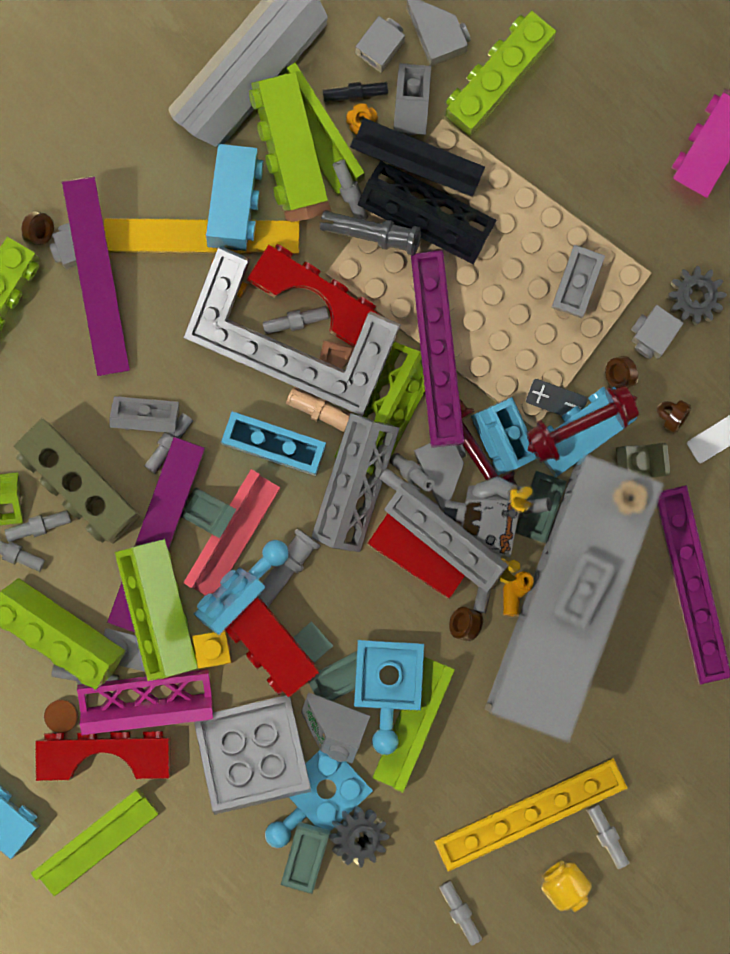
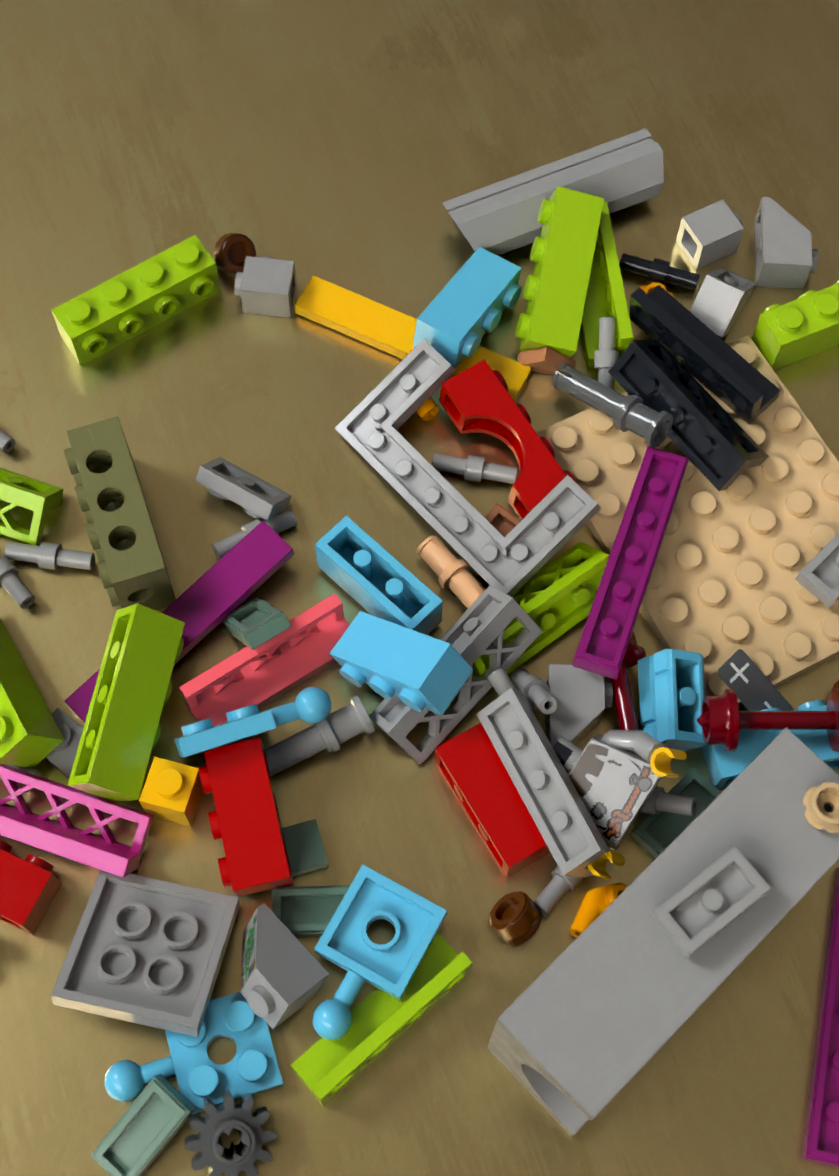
camera: 25 degrees right, 20 degrees down
magenta tile [62,176,130,376] -> none
none -> medium azure brick [329,611,473,715]

